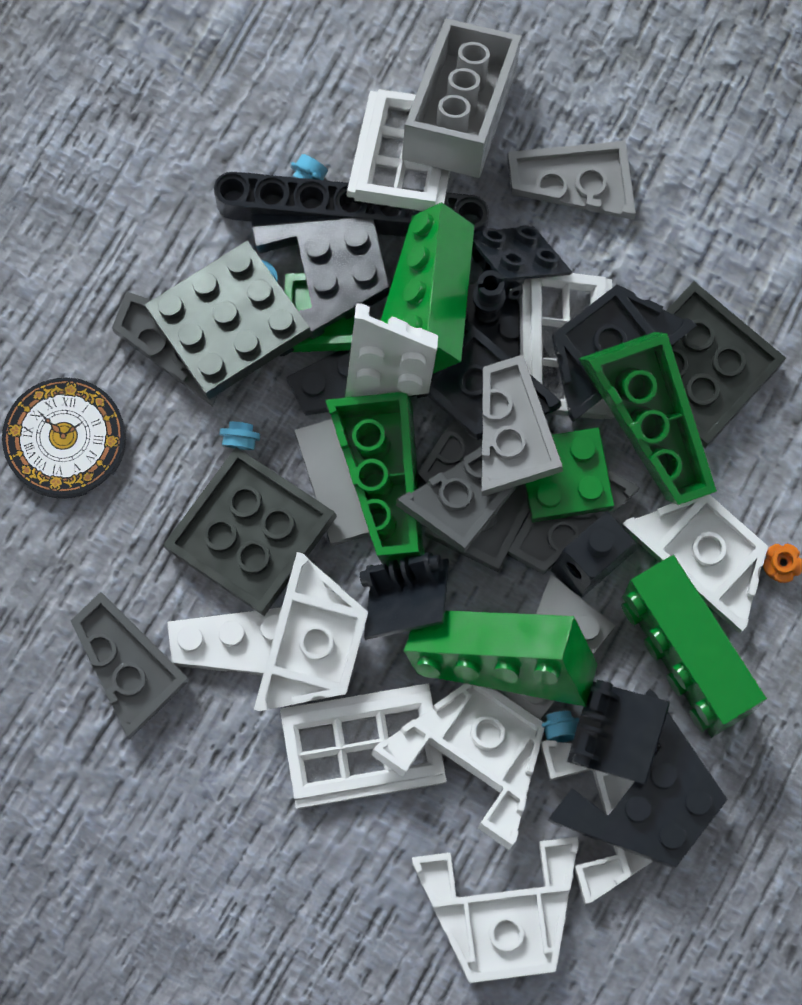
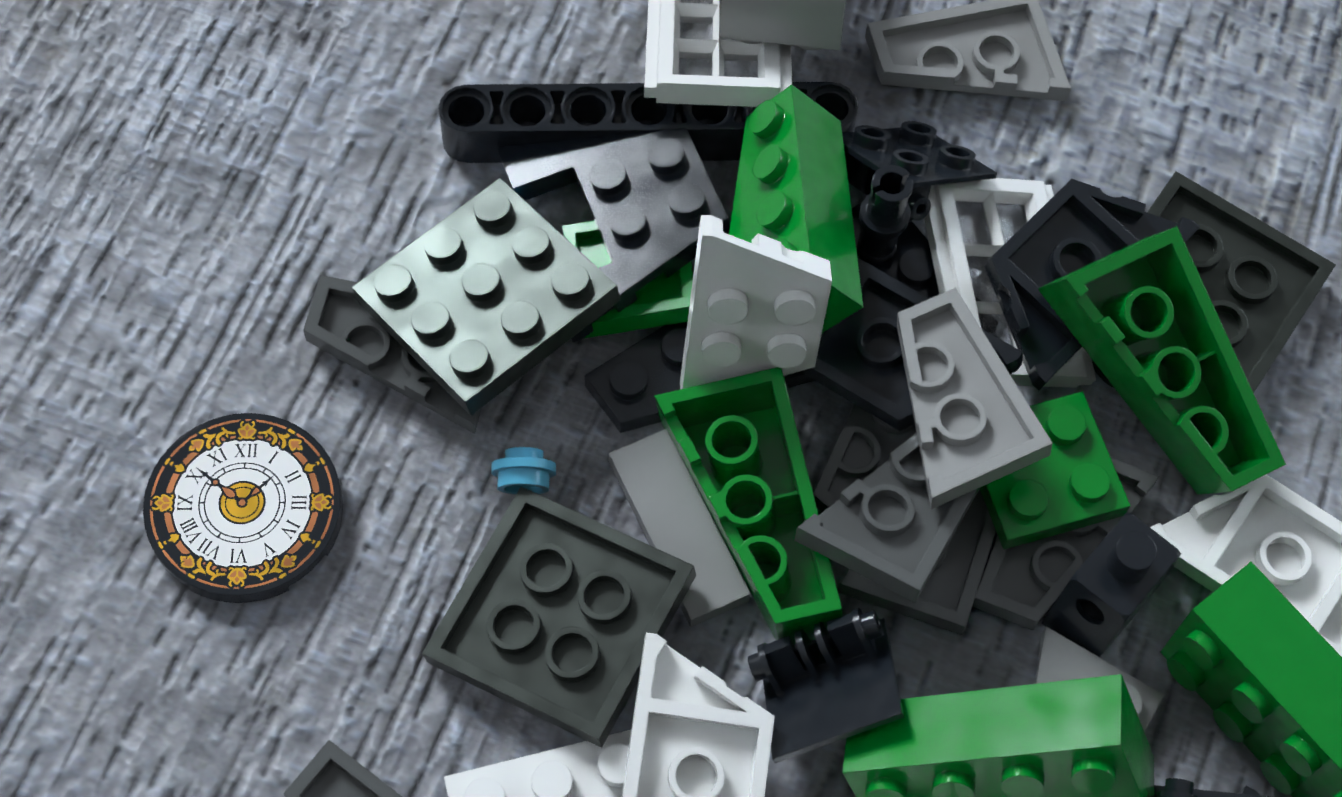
camera: 10 degrees left, 10 degrees down
medium azure plate [290,154,328,180] -> none

